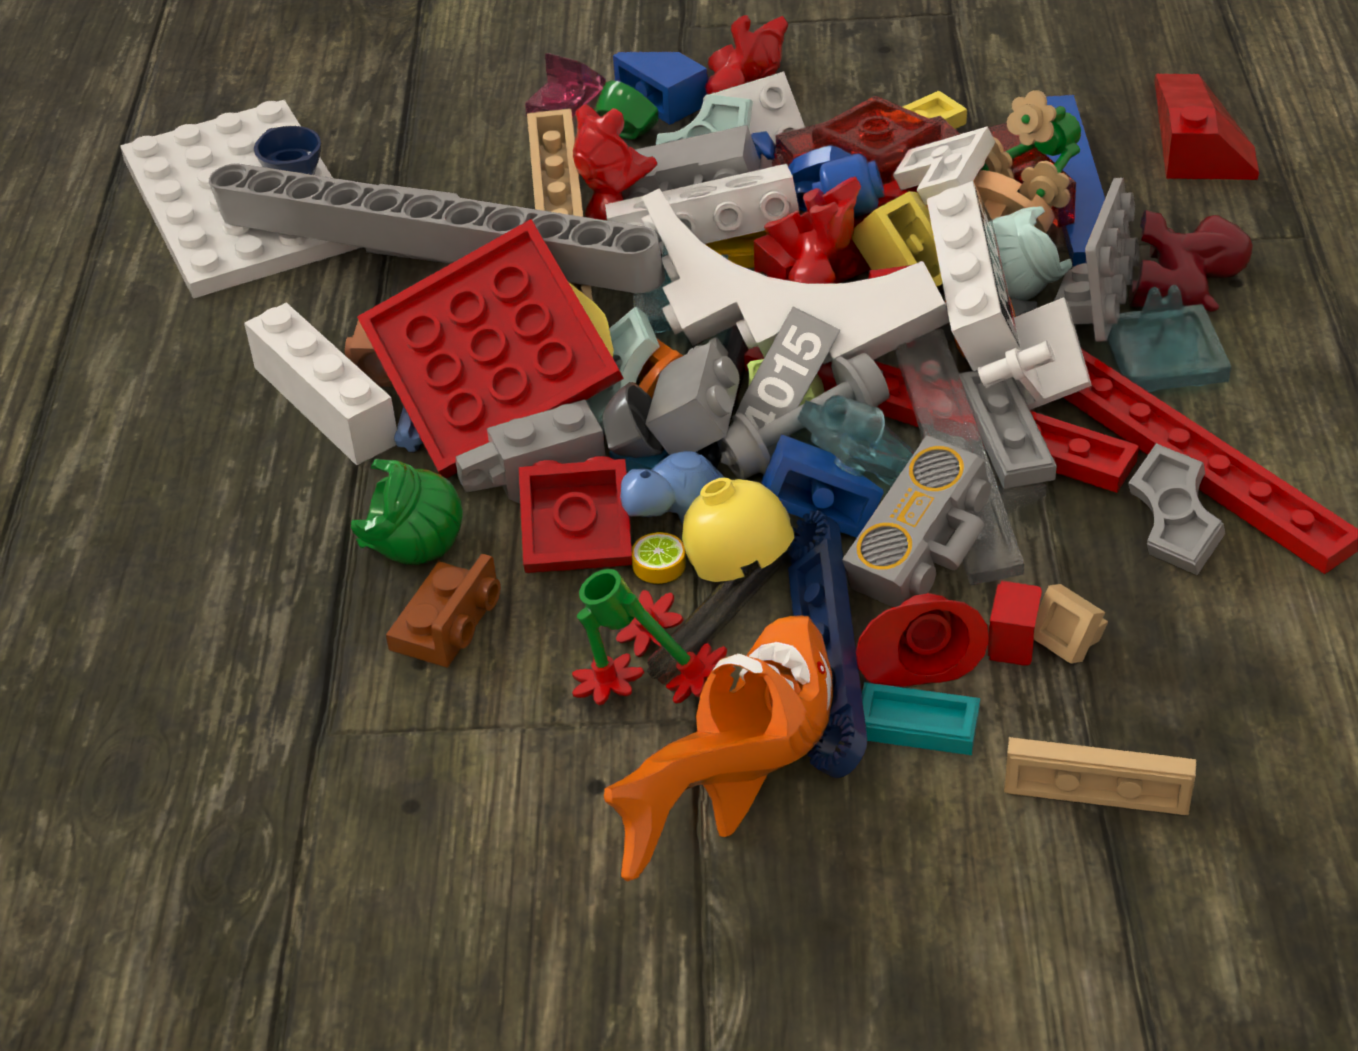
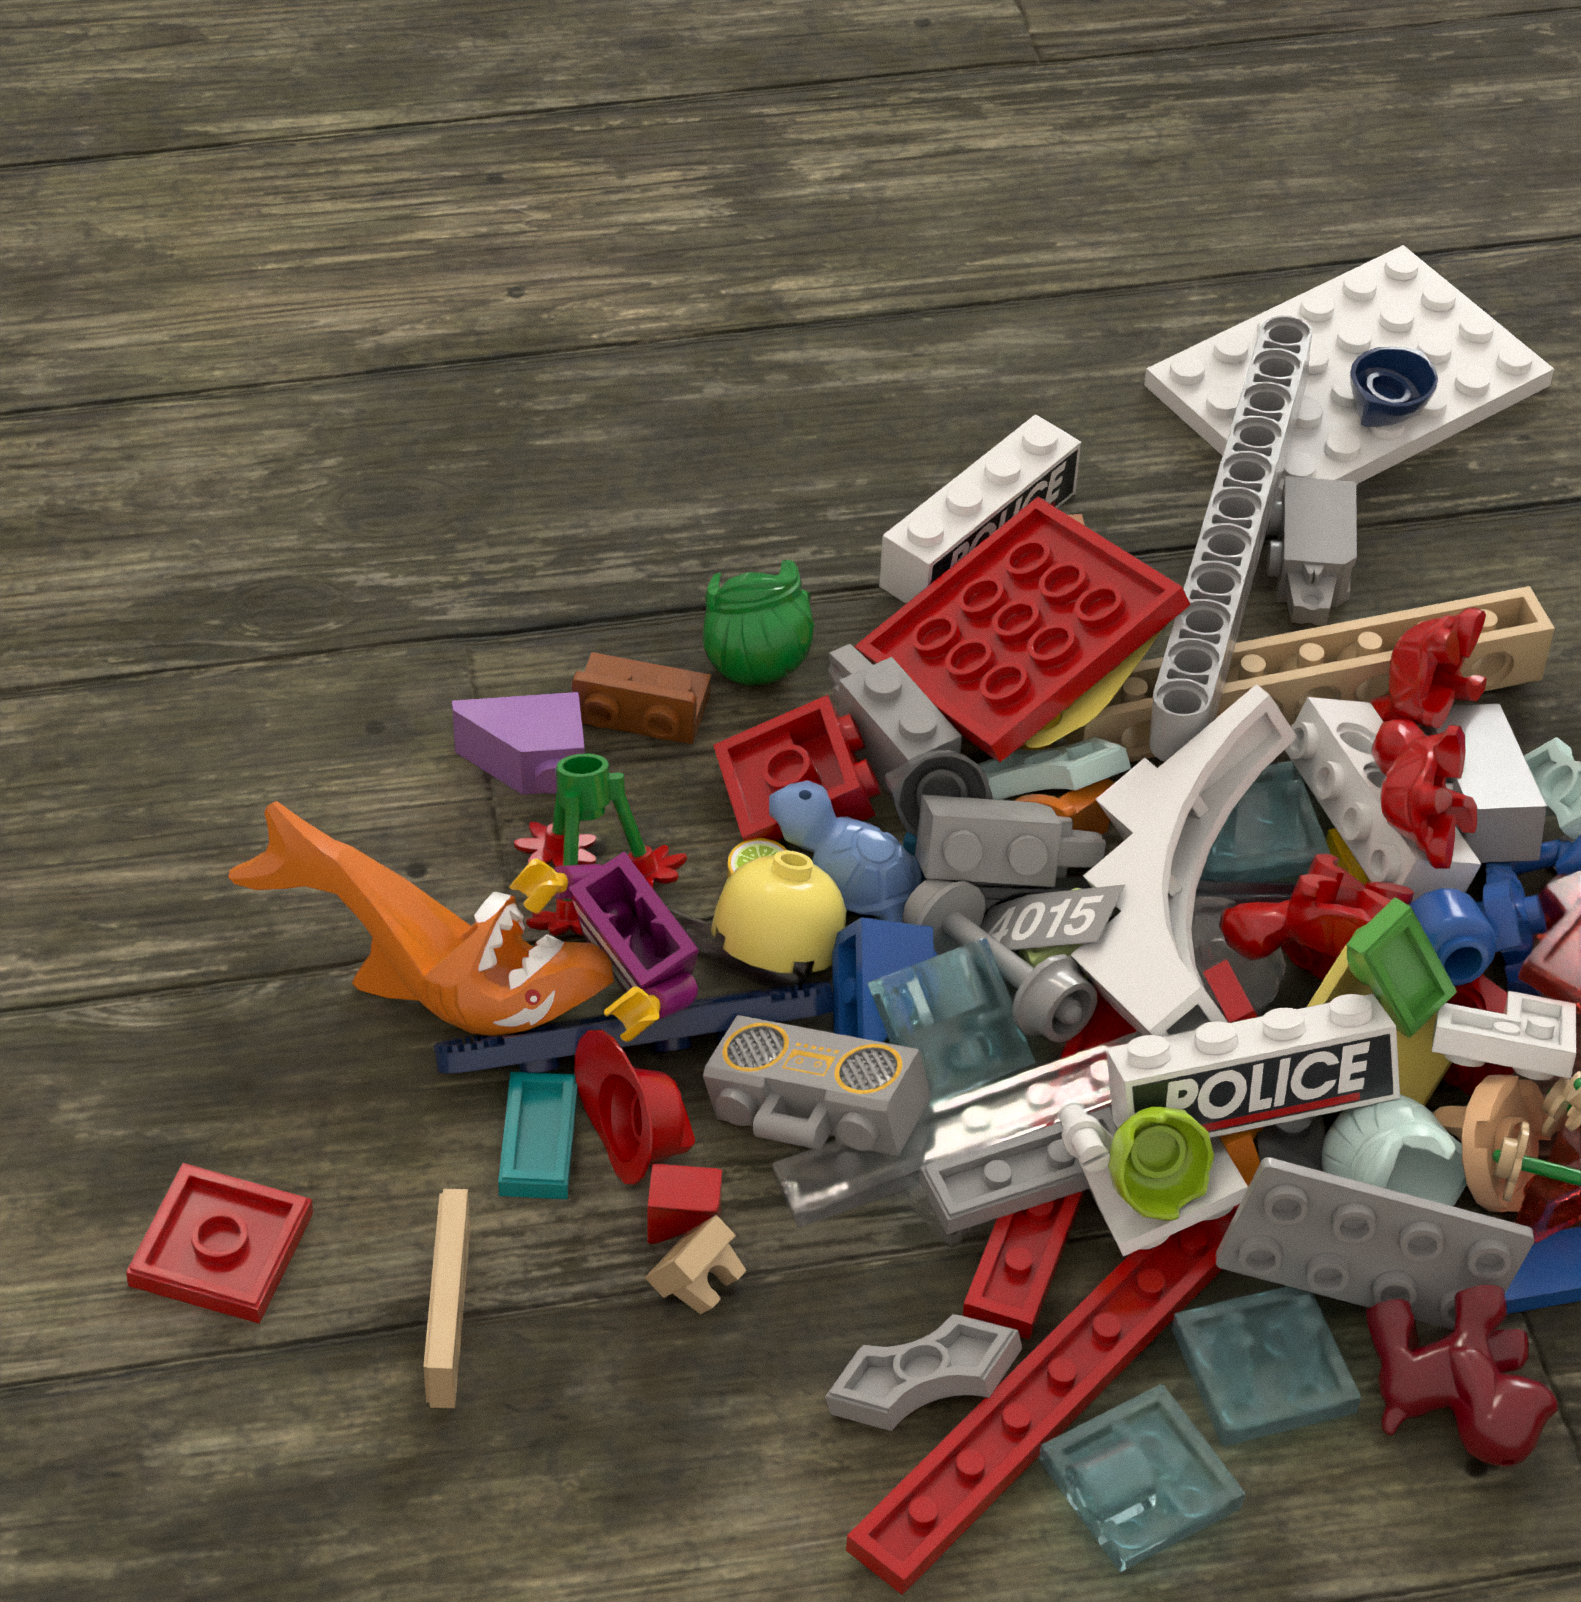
camera: 75 degrees right, 5 degrees up
none -> tile [126,1163,313,1324]
none -> medium lavender slope [452,692,585,795]
none -> magenta torso [509,851,698,1042]
none -> clear light blue plate [1039,1383,1245,1572]
none -> lime hair [1108,1107,1214,1221]
none -> bright green tile [1346,897,1457,1038]
none -> red animal [1371,719,1477,869]

